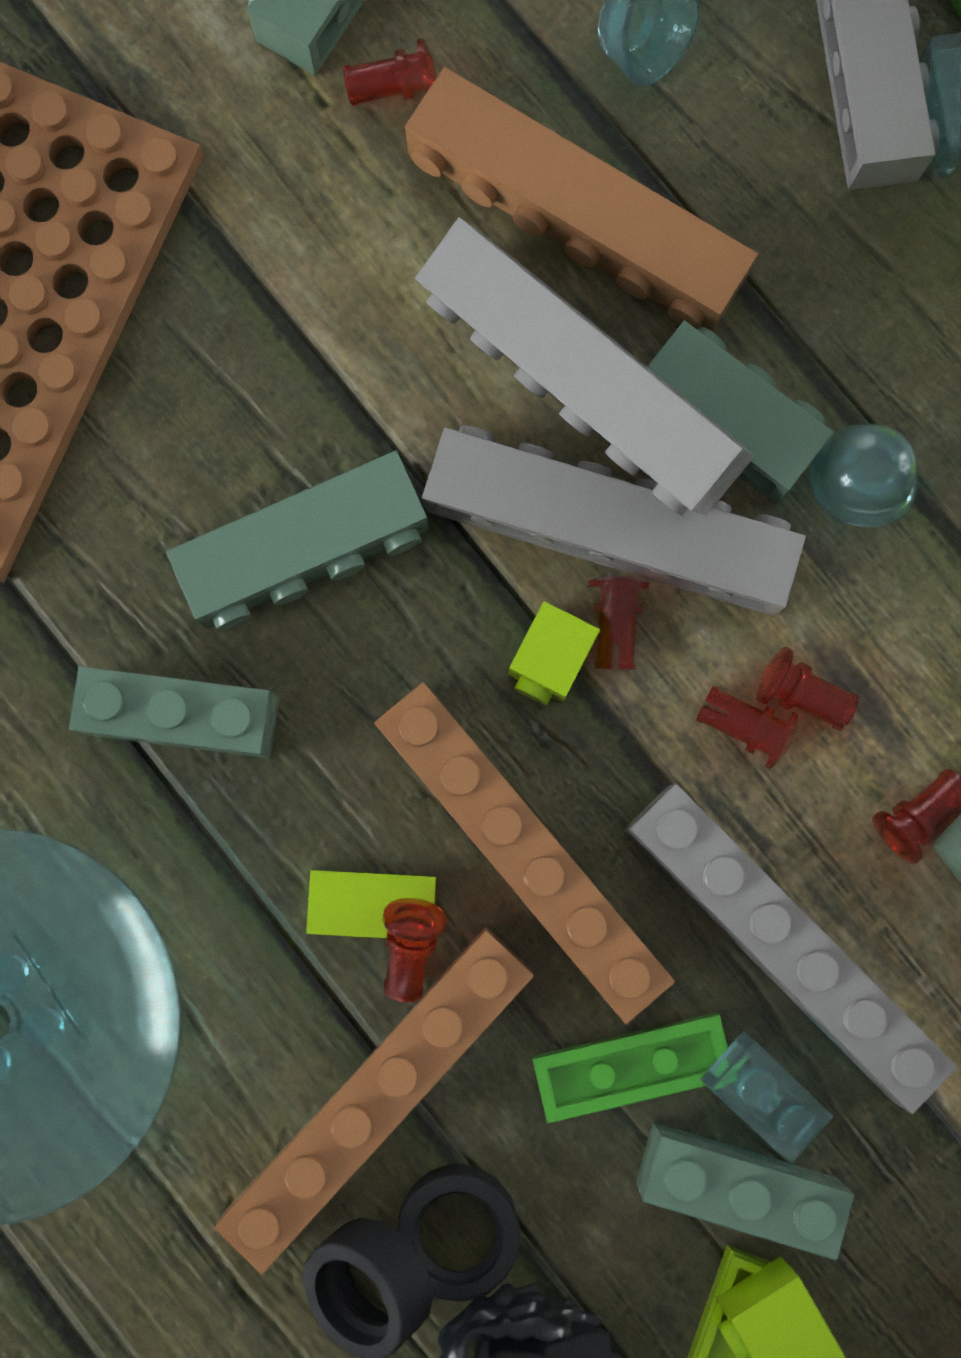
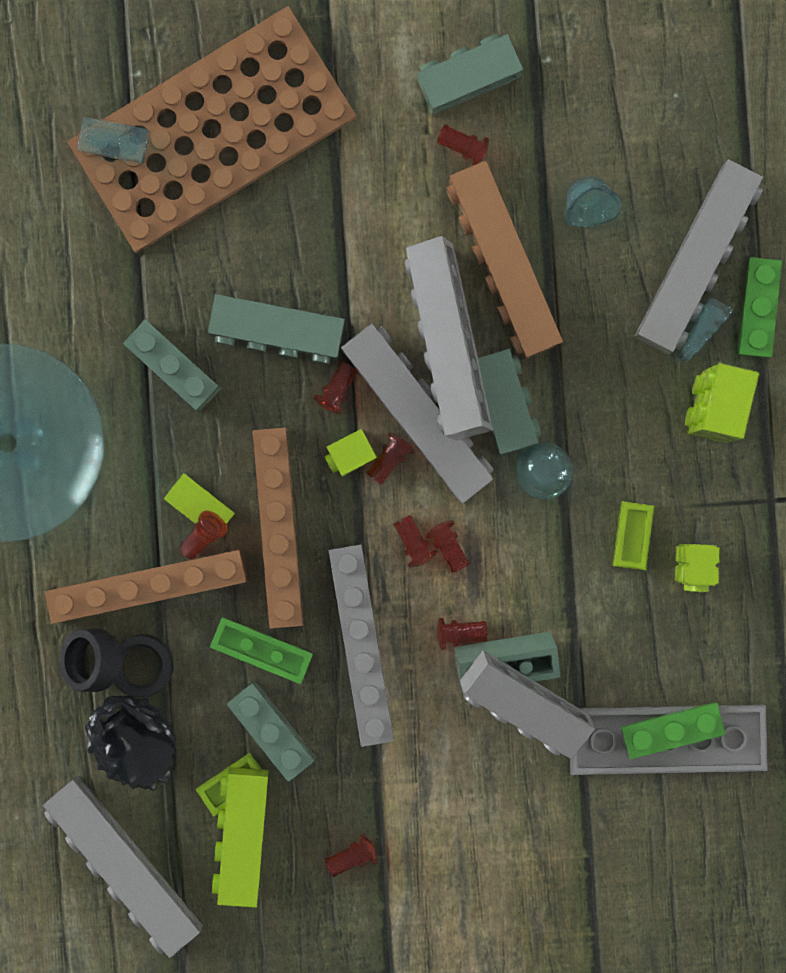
camera: 30 degrees right, 5 degrees up
clear light blue plate [700,1031,834,1164] -> none
none -> clear red pin [313,362,358,414]

